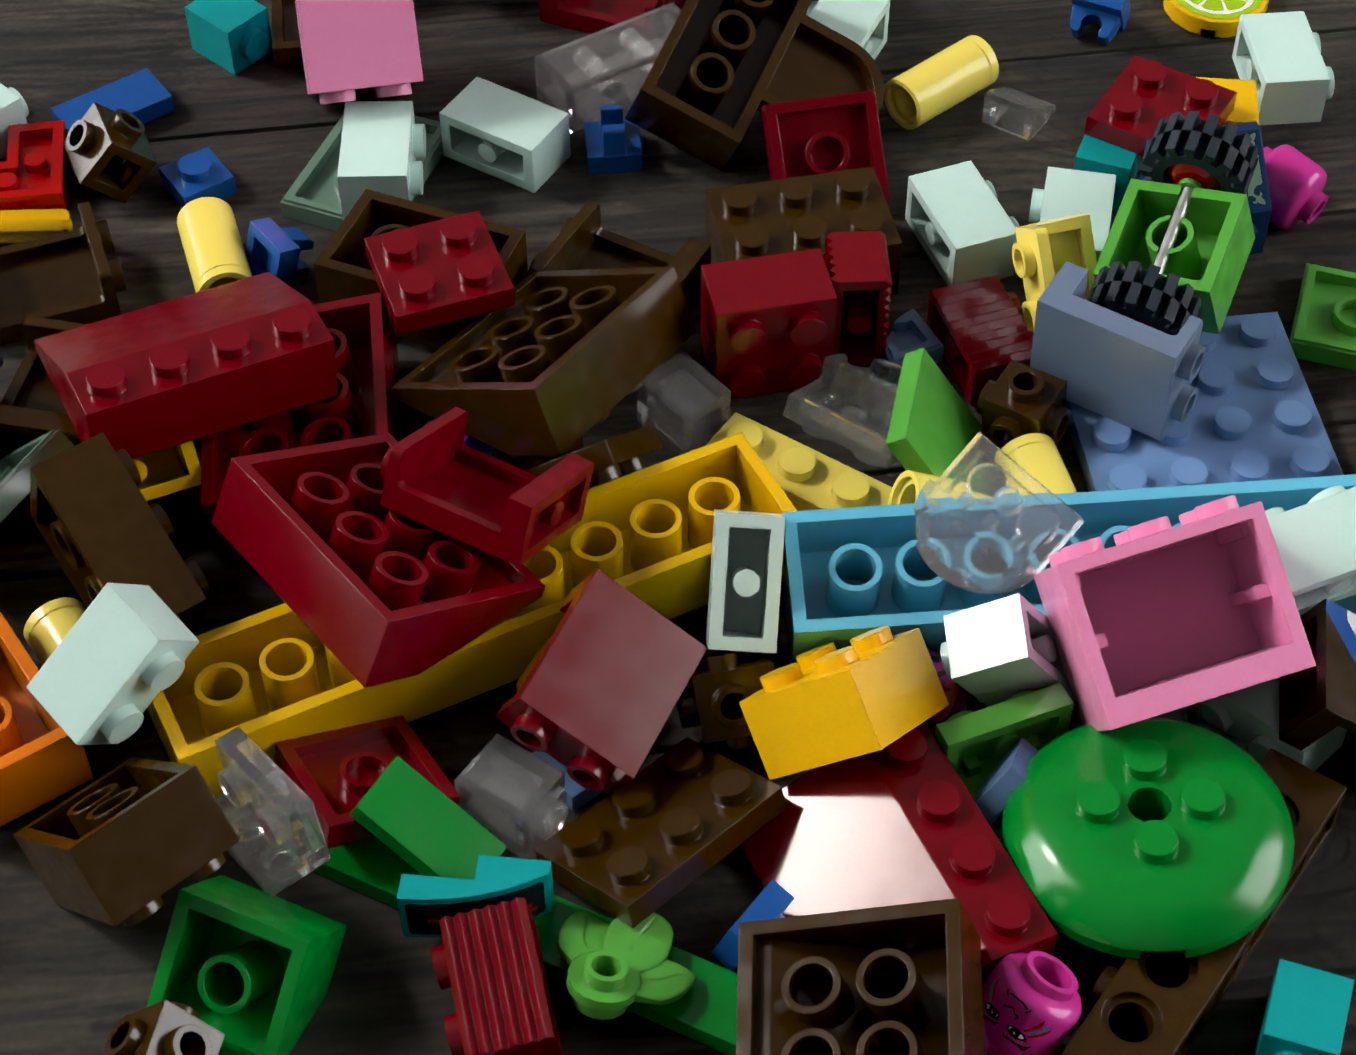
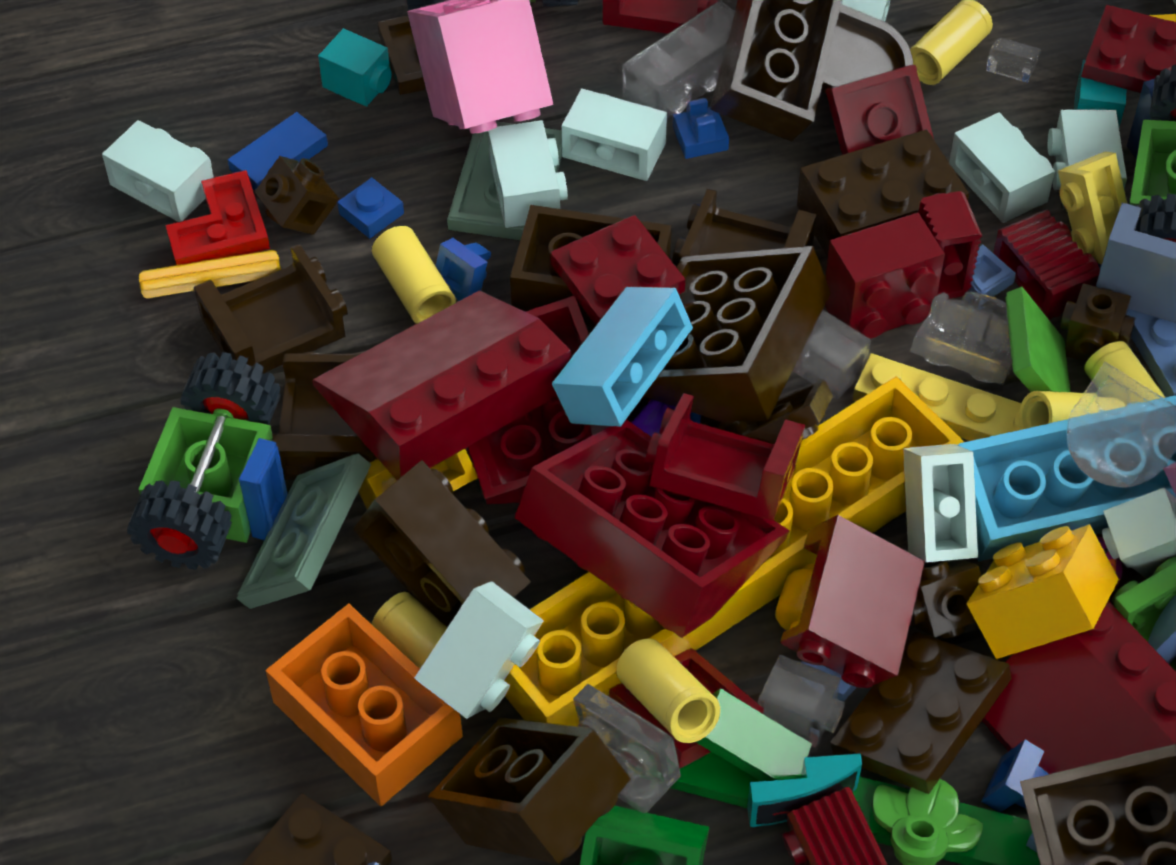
camera: 10 degrees left, 5 degrees up
none -> medium azure brick [552,287,693,427]
none -> light yellow pin [617,639,720,743]

